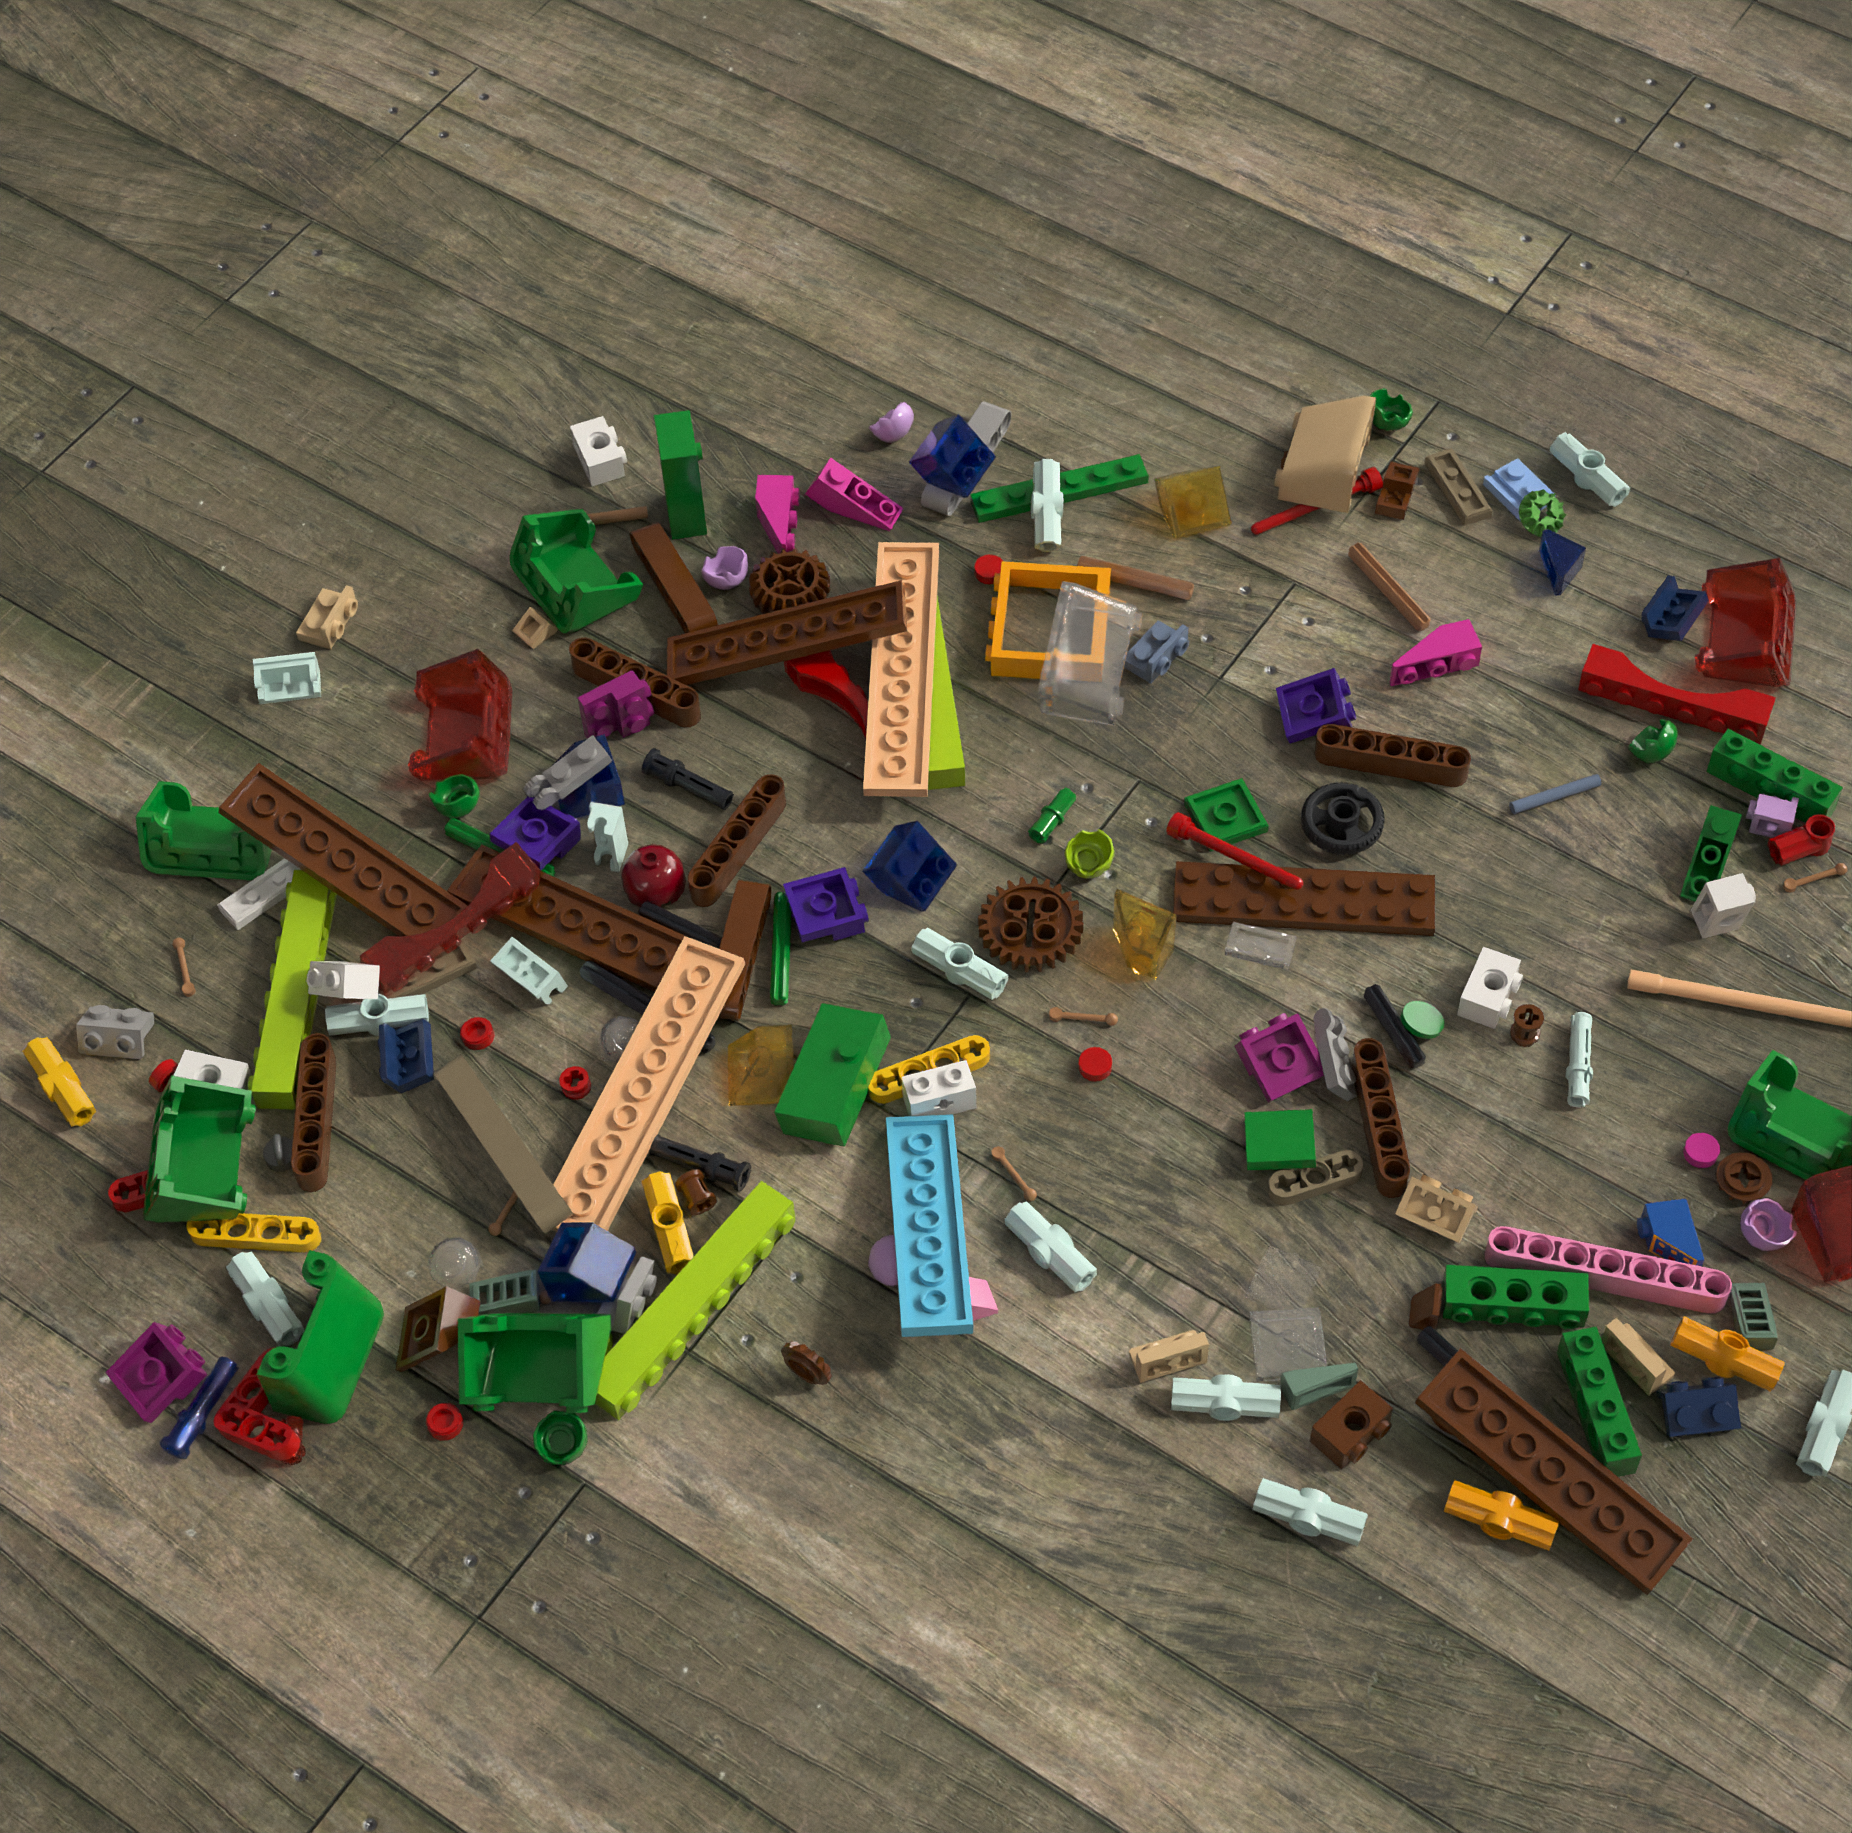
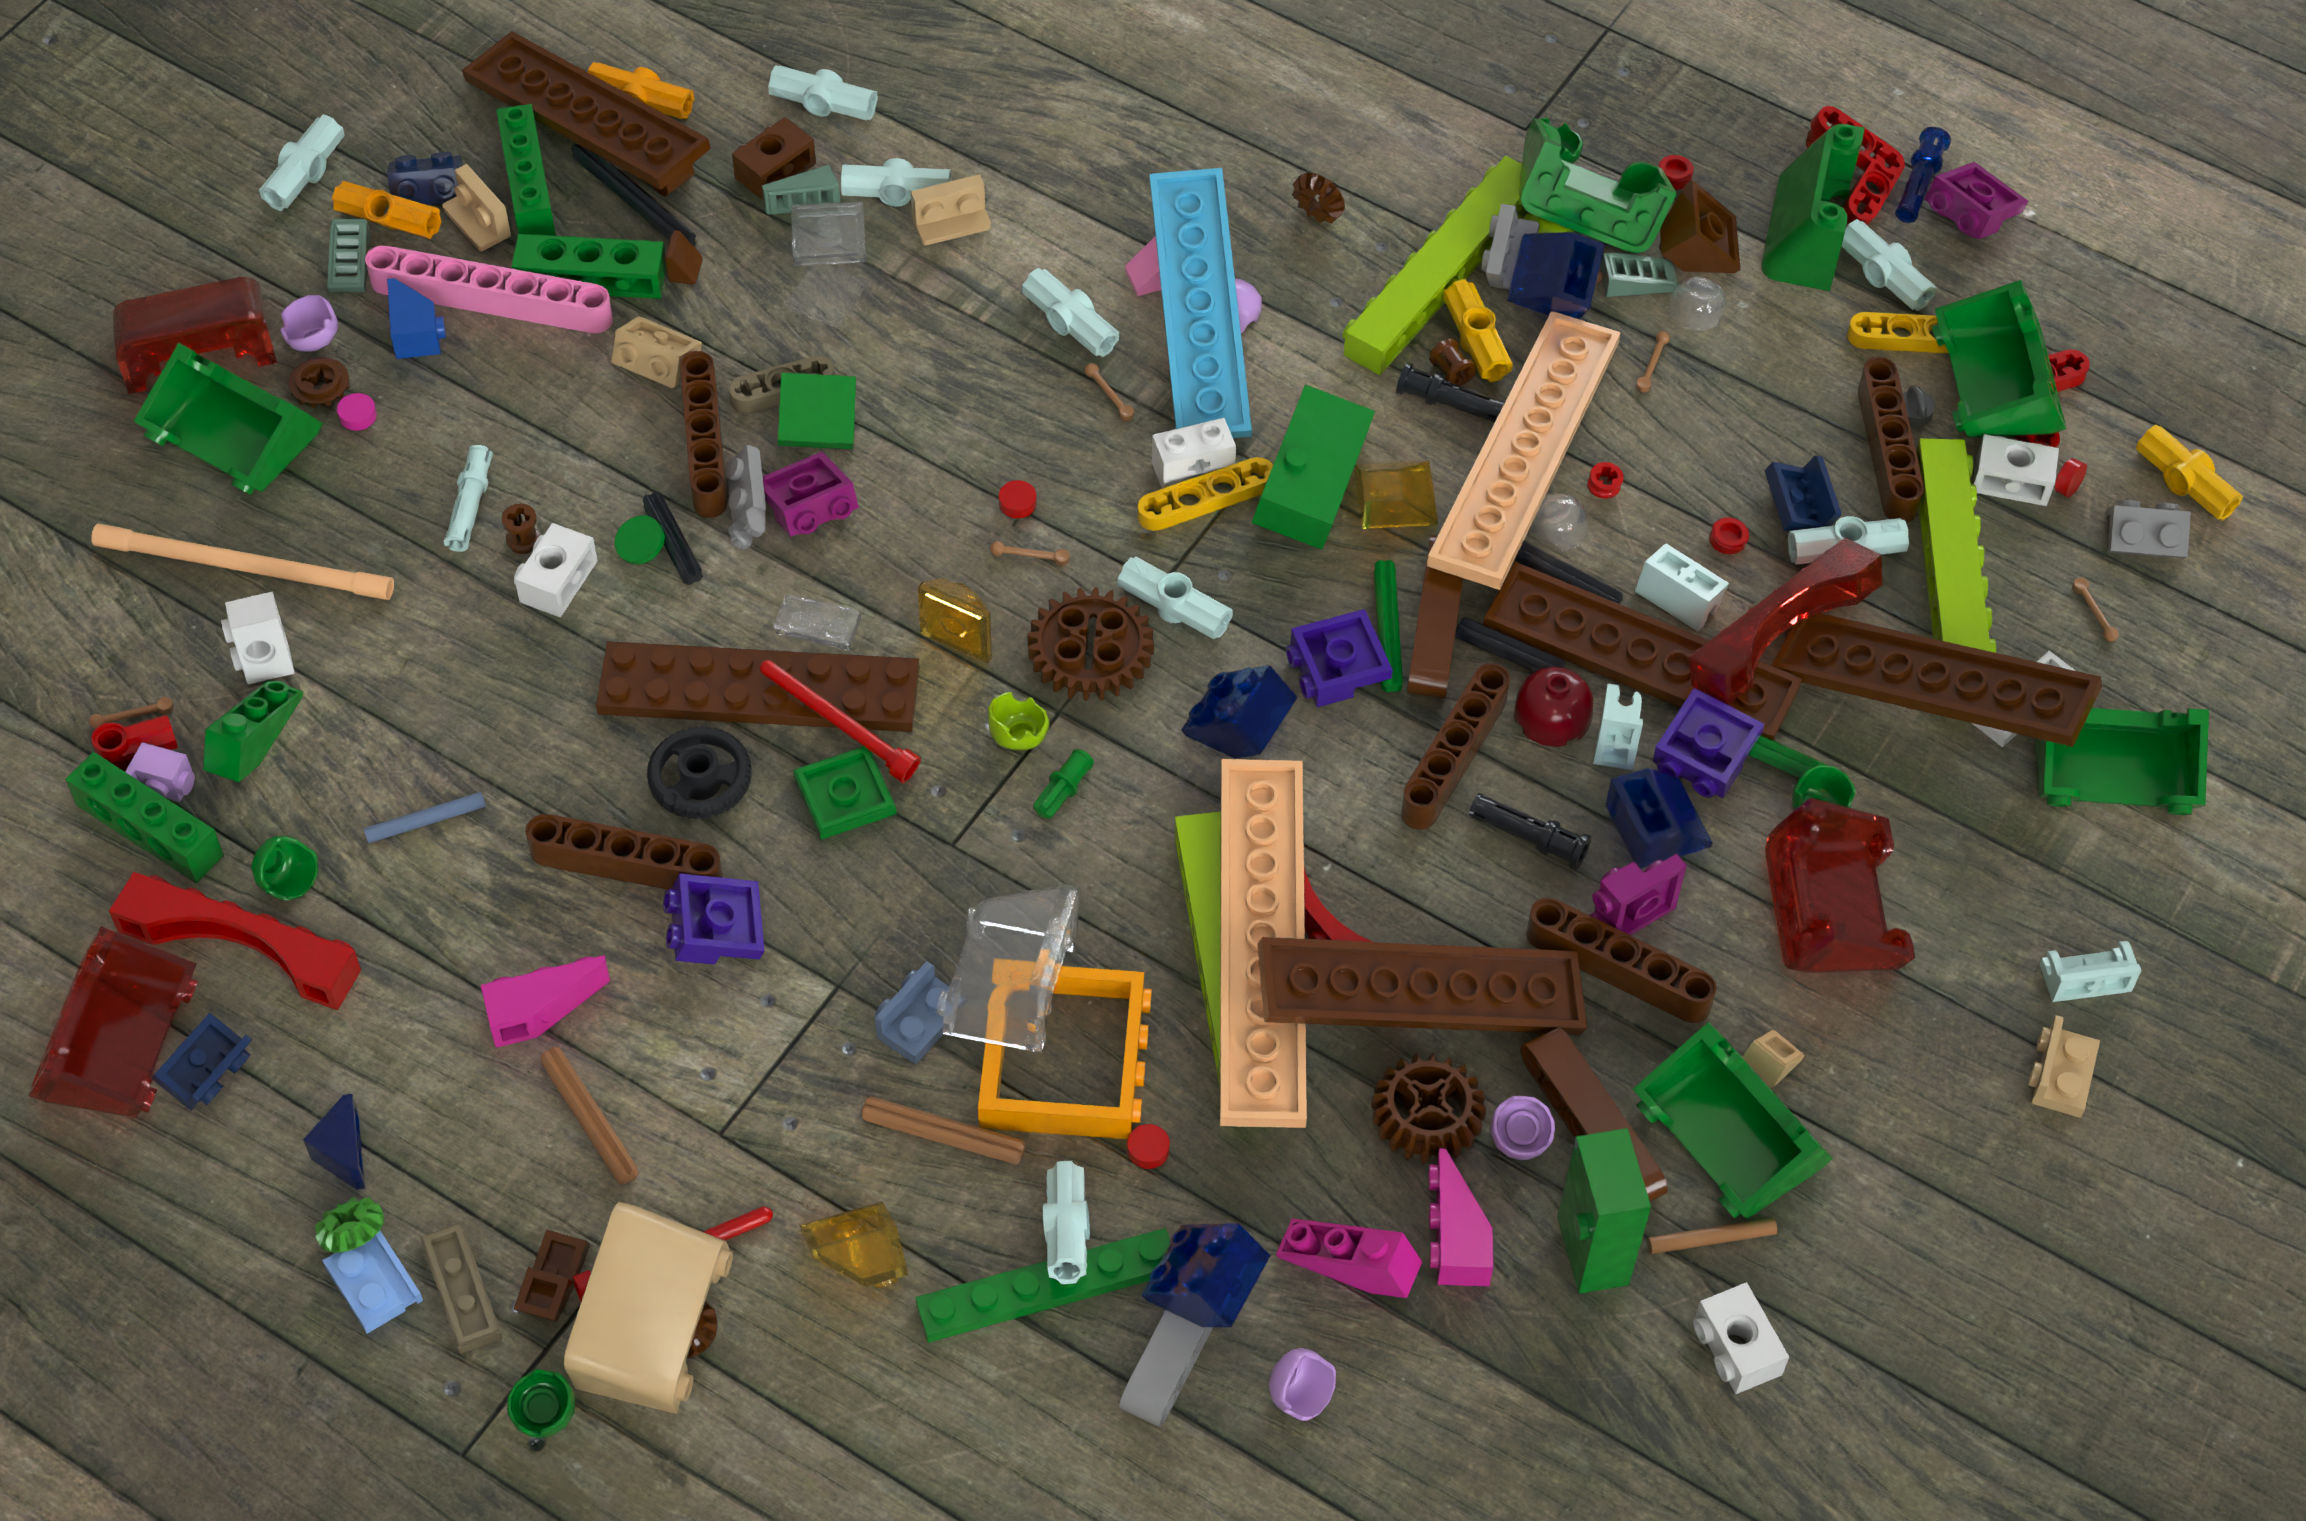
camera: 175 degrees right, 0 degrees up
white brick [307,961,379,999] -> none
dark tan beam [434,1054,573,1234] -> none
light grey hinge [523,735,612,810] -> none
light aqua piece [1549,432,1630,507] -> none

